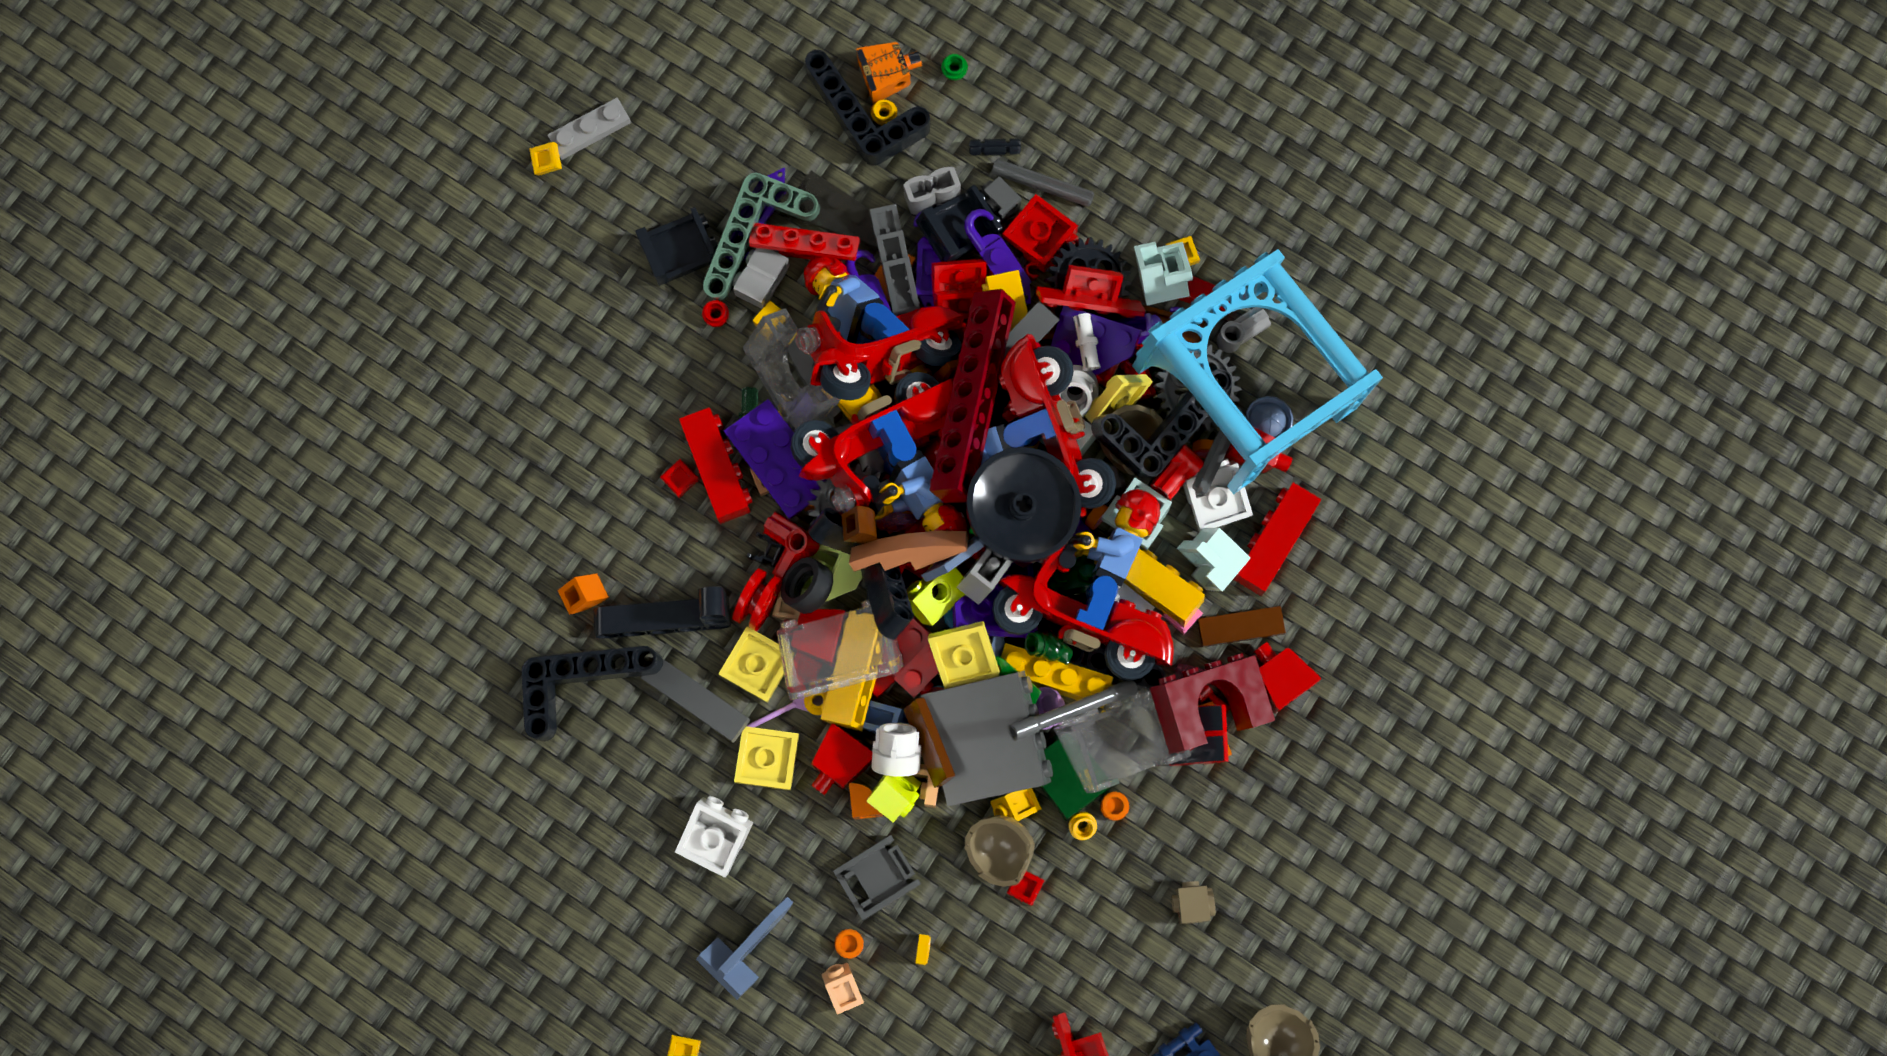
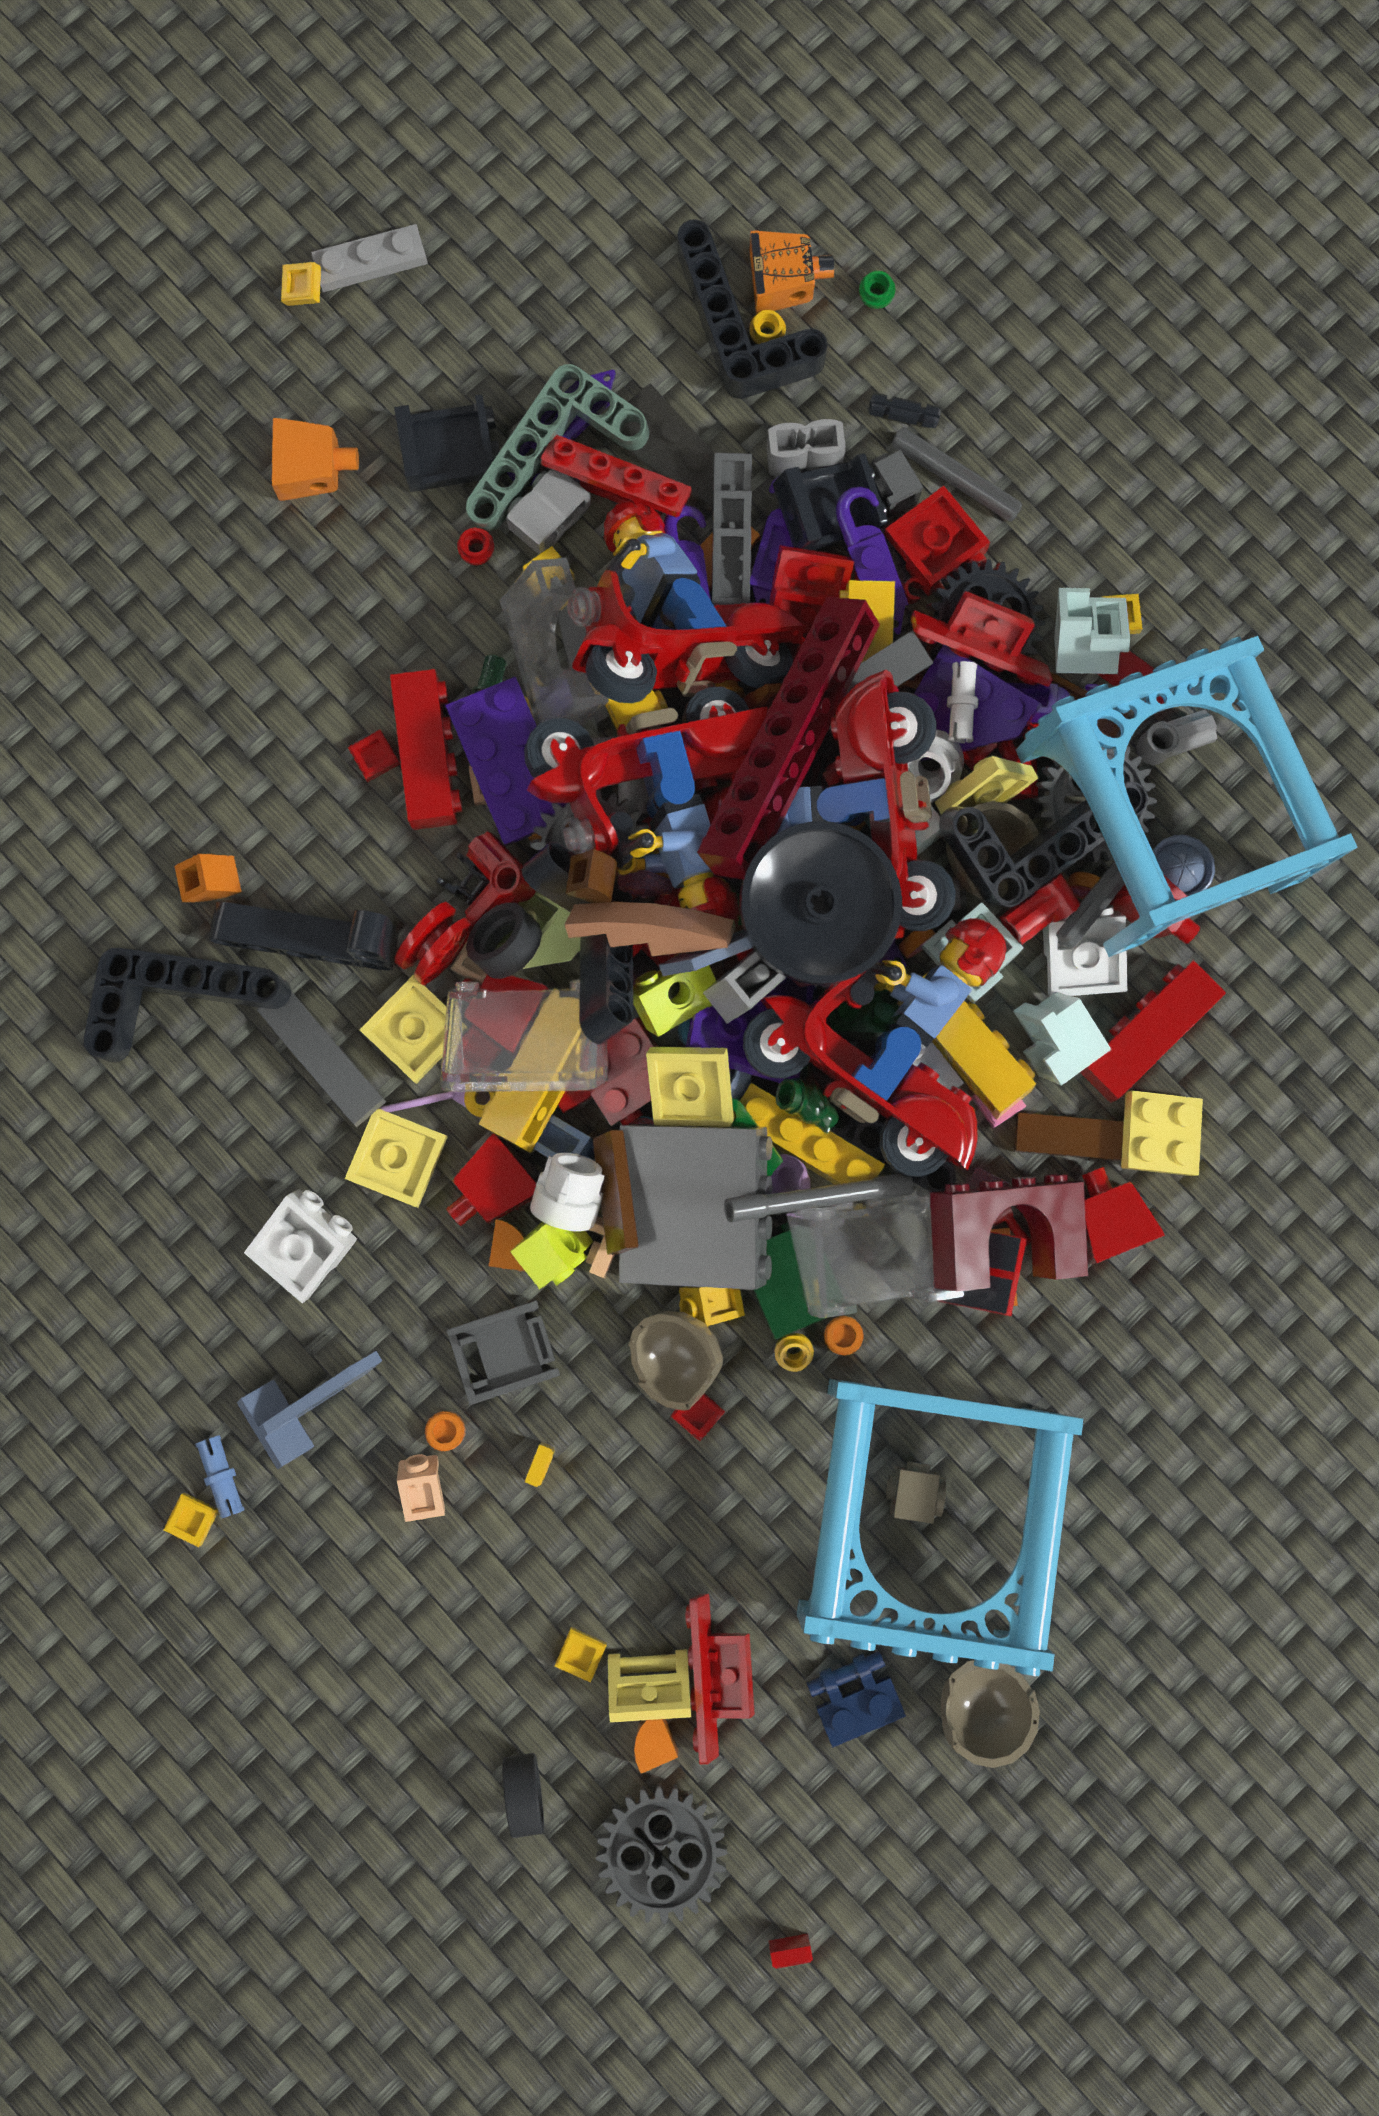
camera: 10 degrees right, 5 degrees up
none -> medium blue pin [195,1435,245,1519]
none -> orange torso [272,418,359,501]
none -> medium azure arch [797,1379,1083,1676]
none -> light yellow plate [1121,1090,1203,1176]

